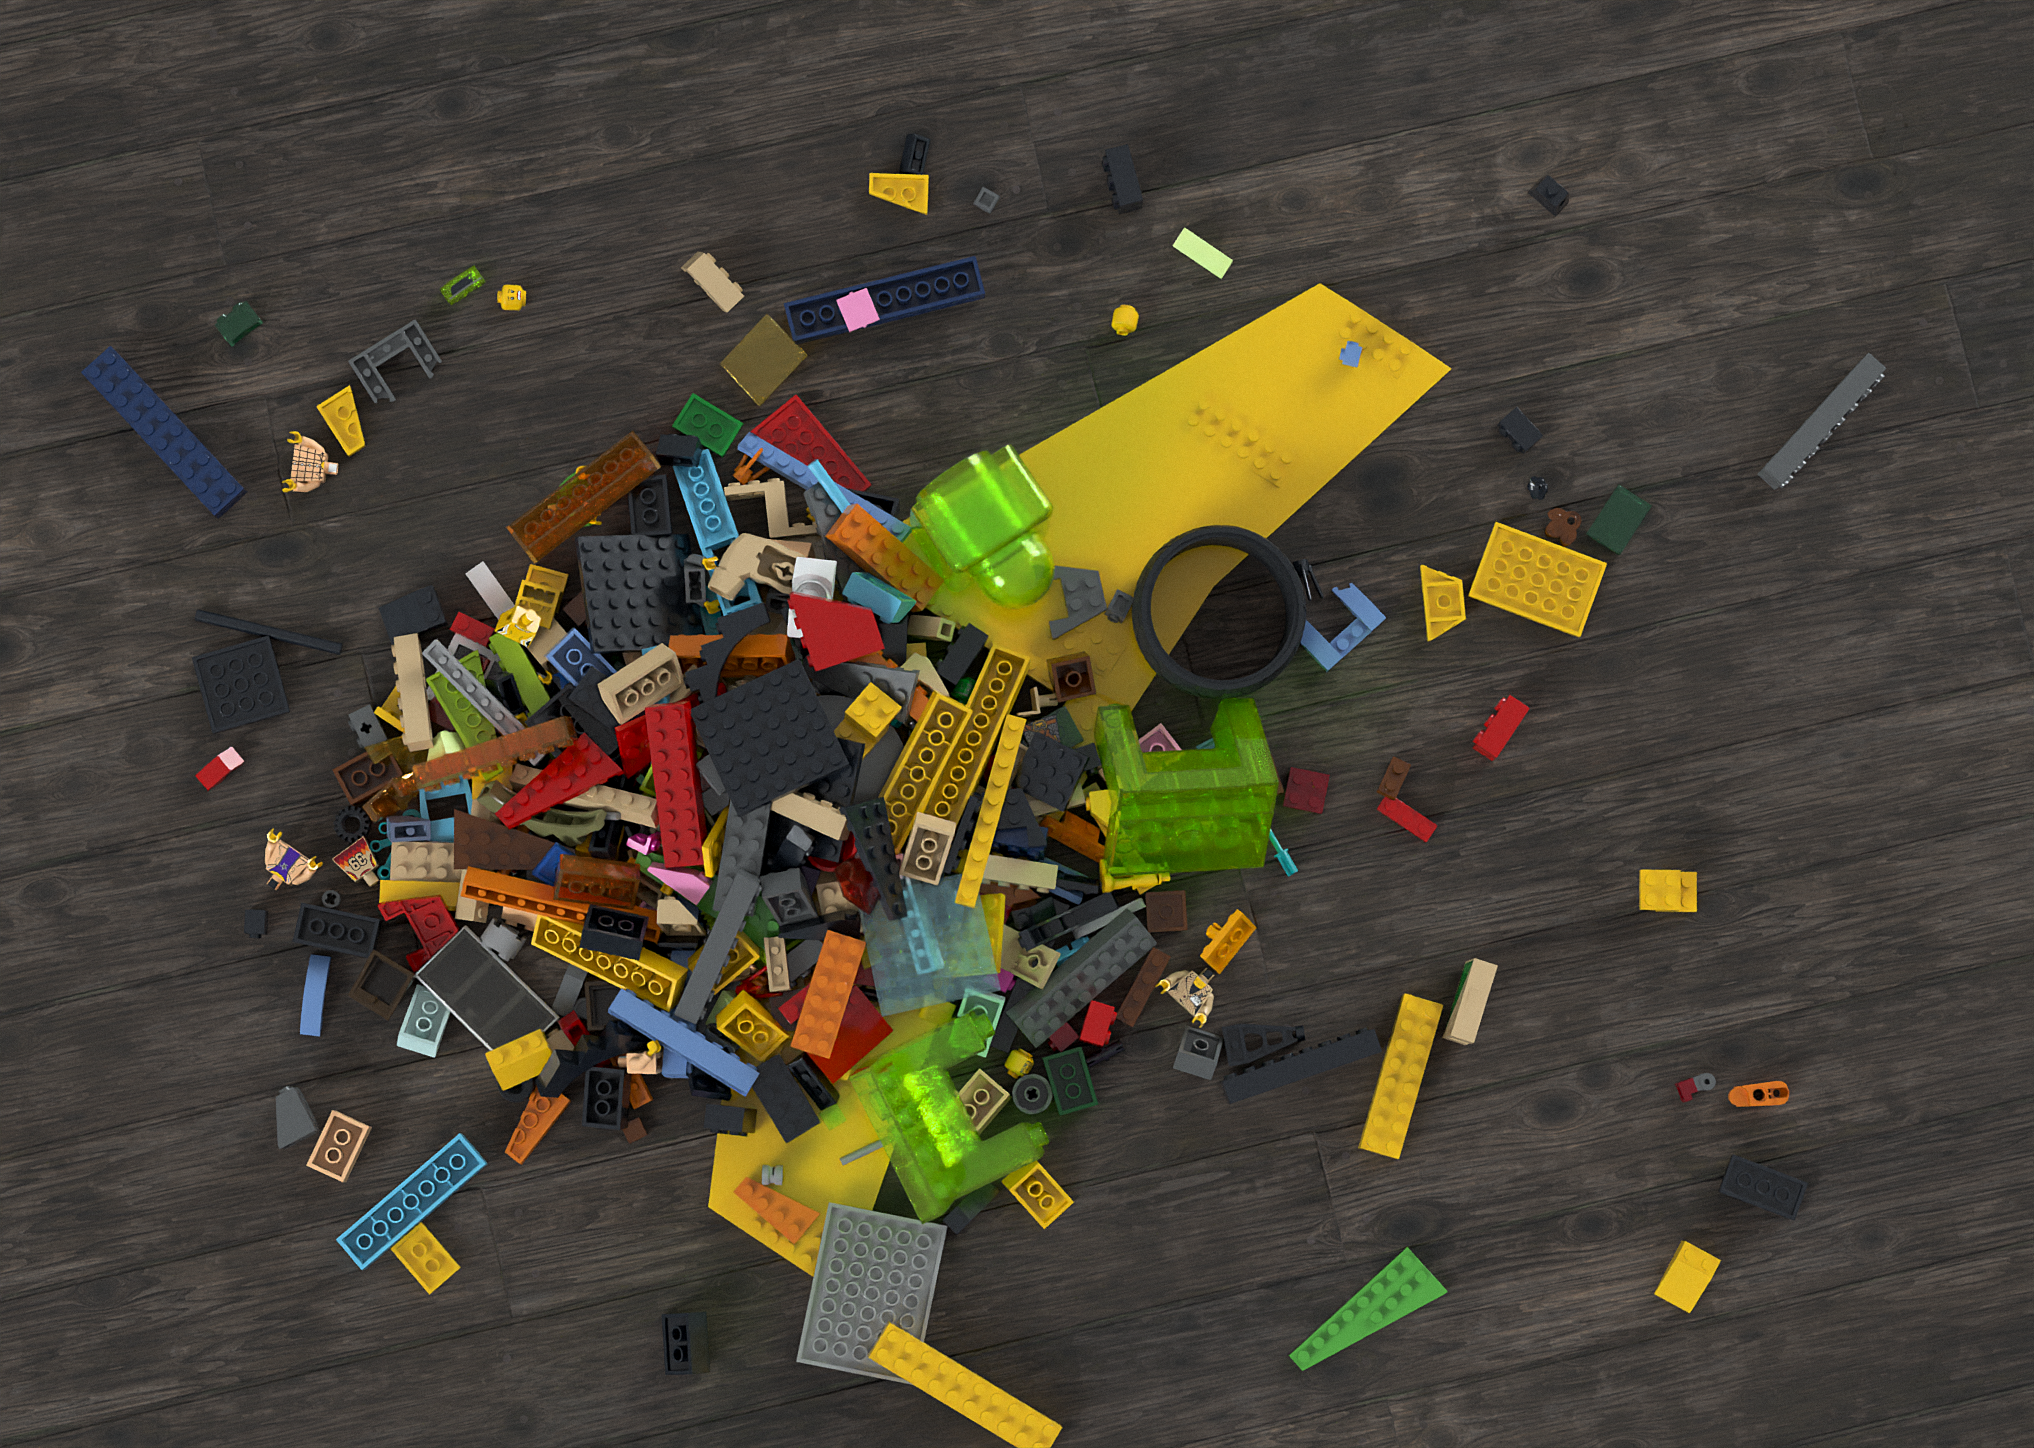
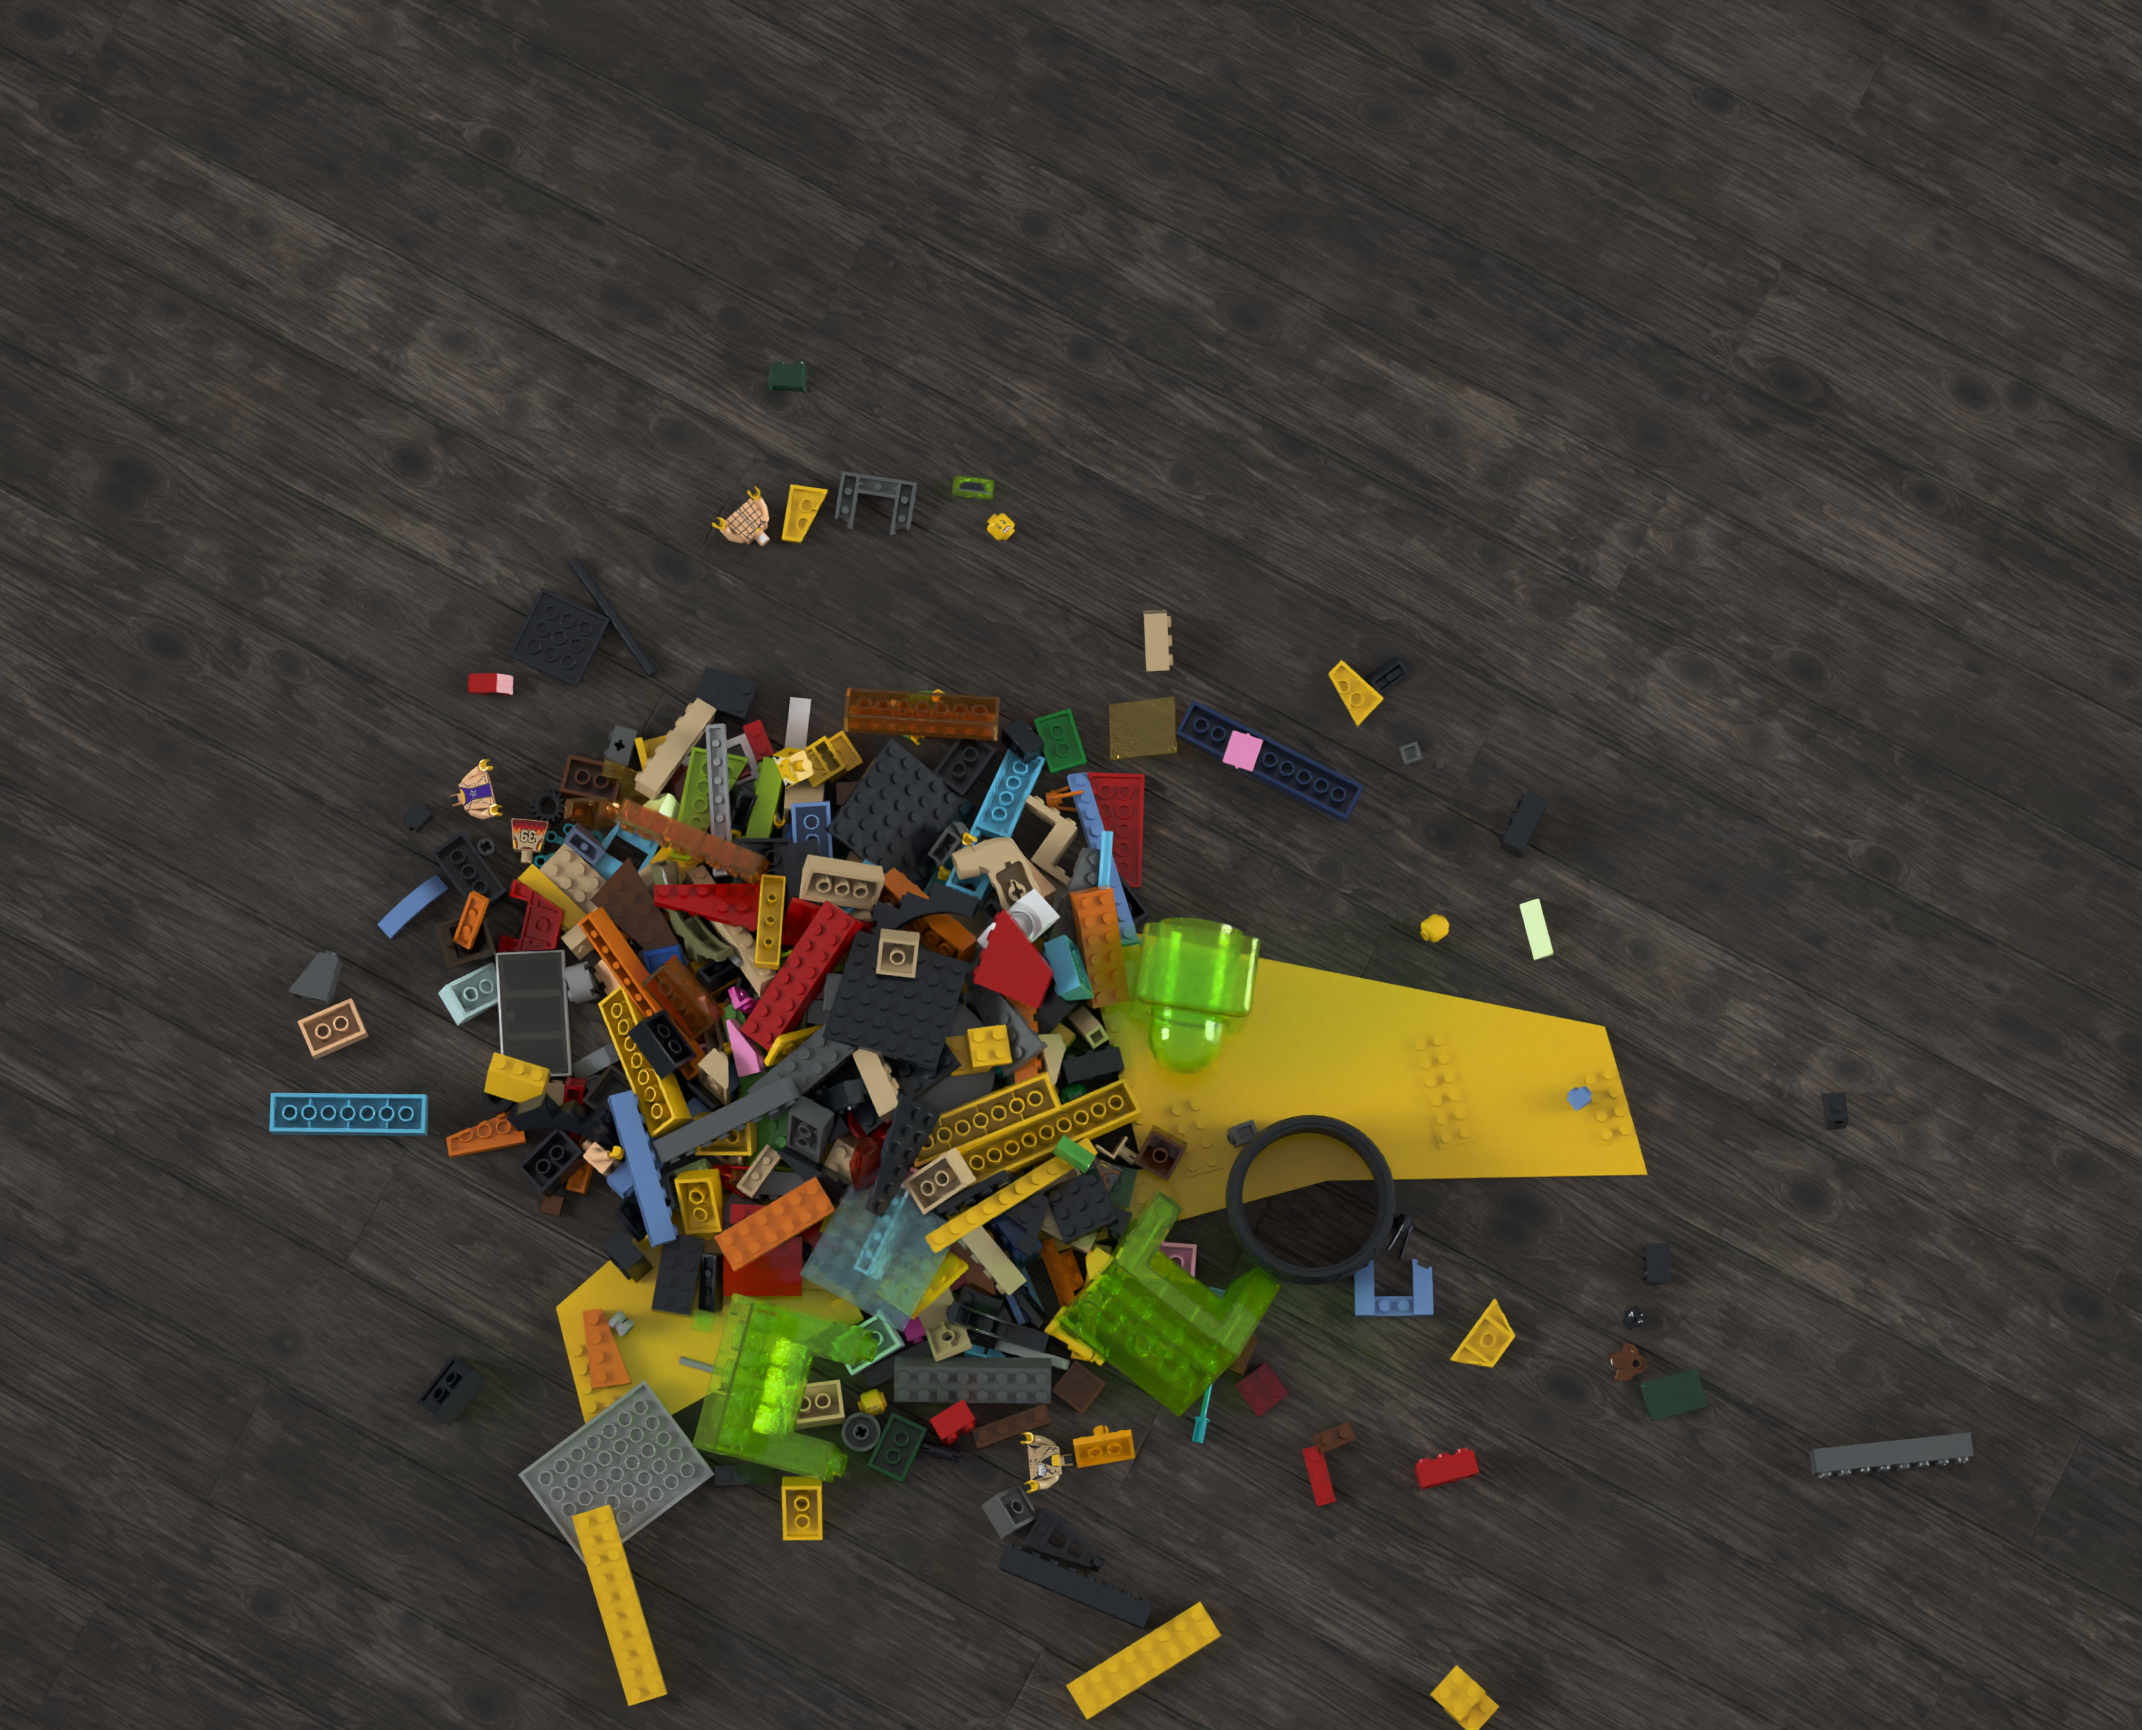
camera: 50 degrees right, 5 degrees down
dark blue brick [81,346,247,519] -> none
yellow plate [390,1222,461,1295] -> none
dark grey wing [1036,564,1107,640] -> none
dark red brick [1048,1022,1079,1053] -> none
tan tile [1442,958,1498,1045] -> none
yellow plate [1468,522,1607,638] -> none
none -> orange plate [453,890,490,949]
none -> yellow piece [754,874,786,970]
none -> tan slope [876,928,920,978]
none -> bright green panel [1052,1135,1096,1174]

